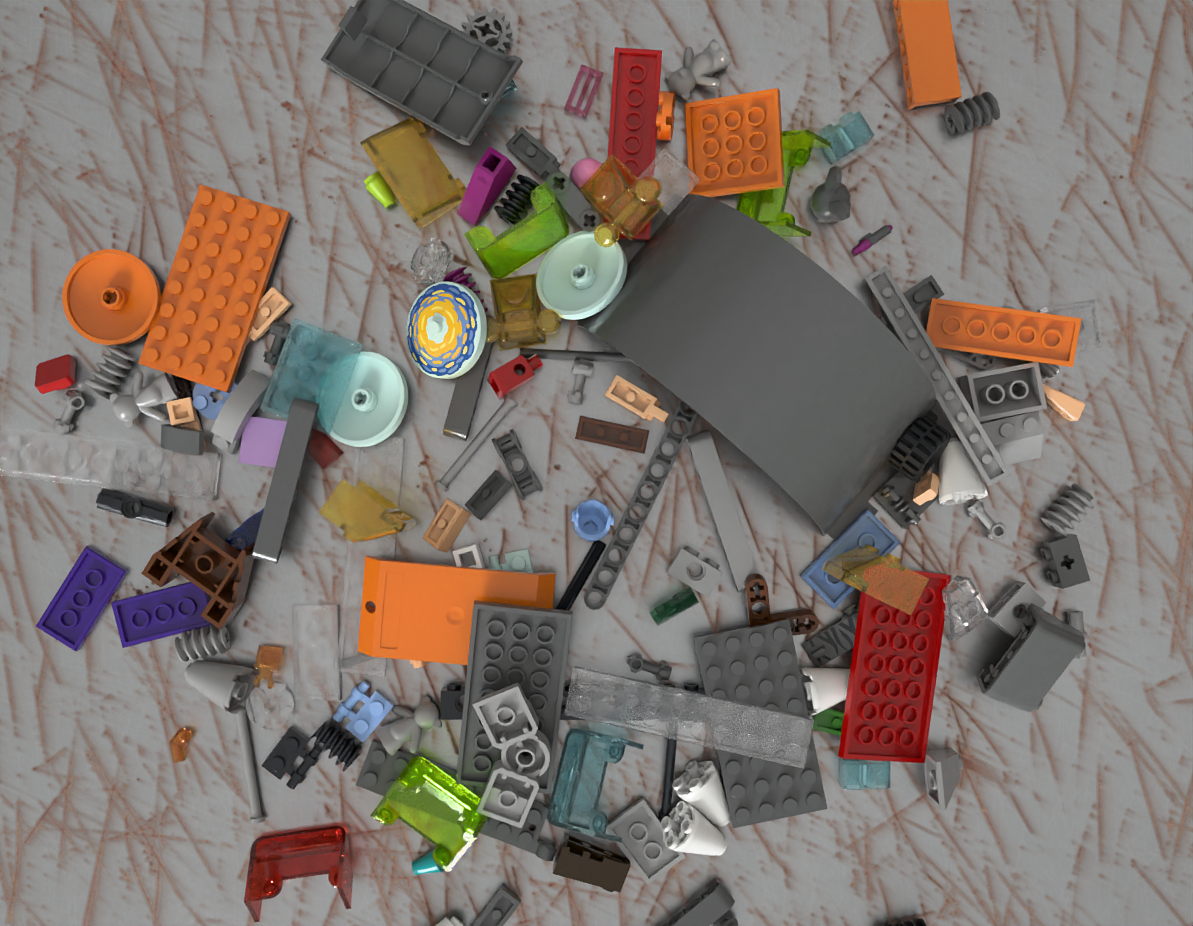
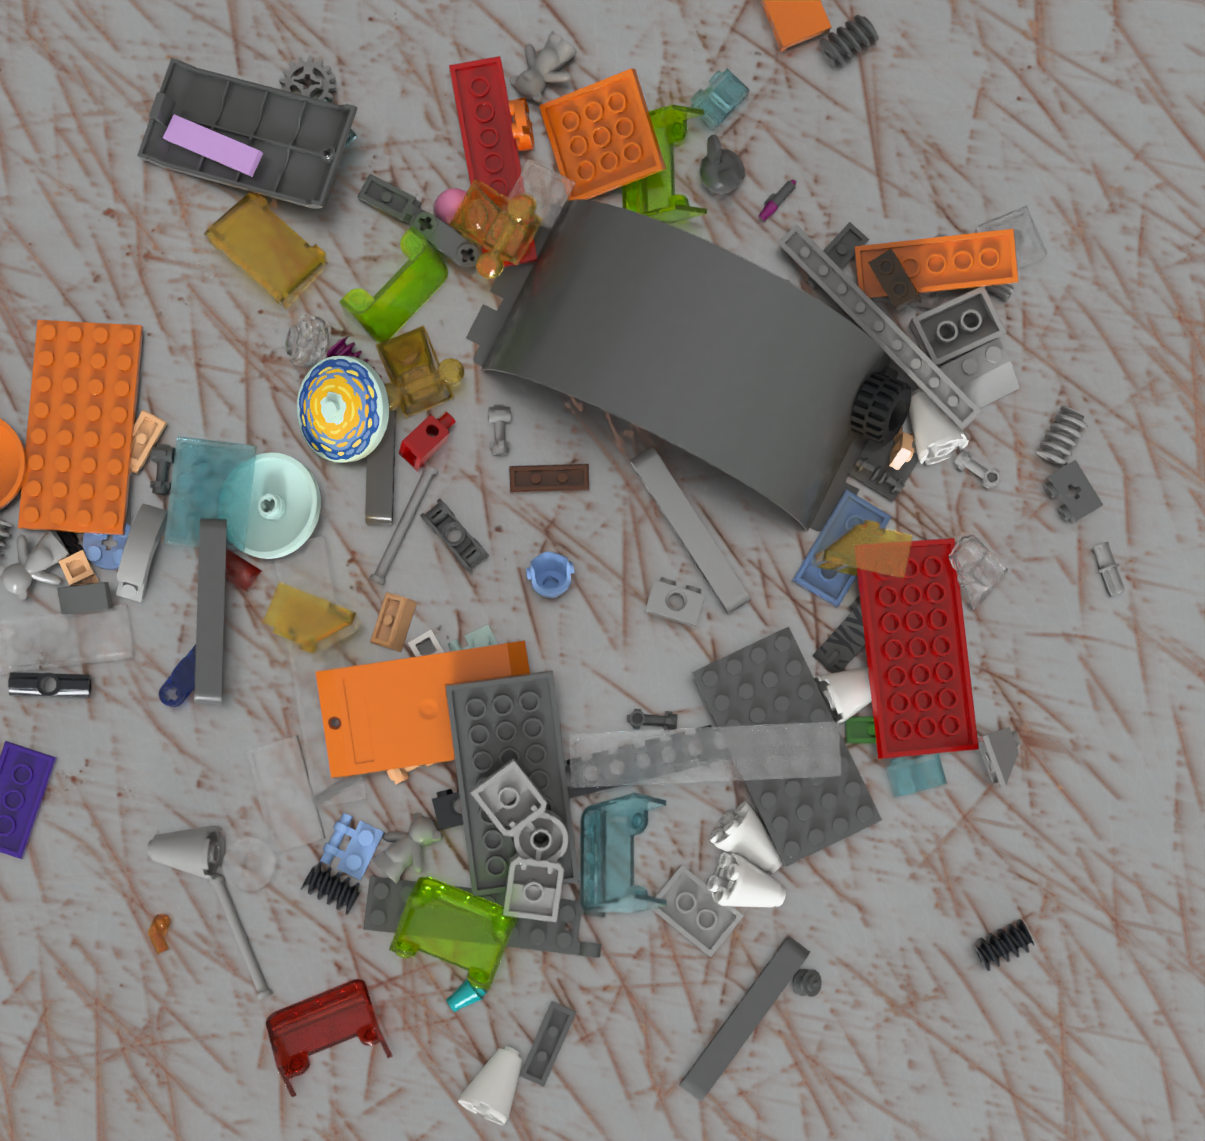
camera: 10 degrees left, 5 degrees down
dark purple tile [111,582,213,648] -> none
reddish brown wedge [141,512,255,629] -> none
light grey piece [175,625,231,662] -> none
lavender tile [238,416,287,468] -> none
clear orange plate [254,645,284,689] -> none
black plate [261,726,321,790] -> none
lime cone [364,171,397,208] -> none
magenta slope [457,146,517,227] -> none
dark grey plate [465,470,512,520] -> none
black piece [494,174,544,229] -> none
dark grey bar [520,348,638,366] -> none
light aqua dish [536,230,627,320] -> none
dark brown wedge [553,832,631,892] -> none
black axle [556,540,606,611] -> none
clear pink tile [564,64,604,119] -> none
dark grey beam [584,399,698,610] -> none
light nougat hinge [605,375,669,423] -> none
clear green slope [649,586,699,626] -> none
black bar [658,707,682,819] -> none
reddish brown beam [744,574,819,636] -> none
dark grey windscreen [977,603,1086,712] -> none
light grey brick [986,581,1047,637] -> none
light nougat slope [1043,384,1086,421] -> none
none -> lavender tile [163,114,263,177]
none -> dark brown brick [868,249,921,311]

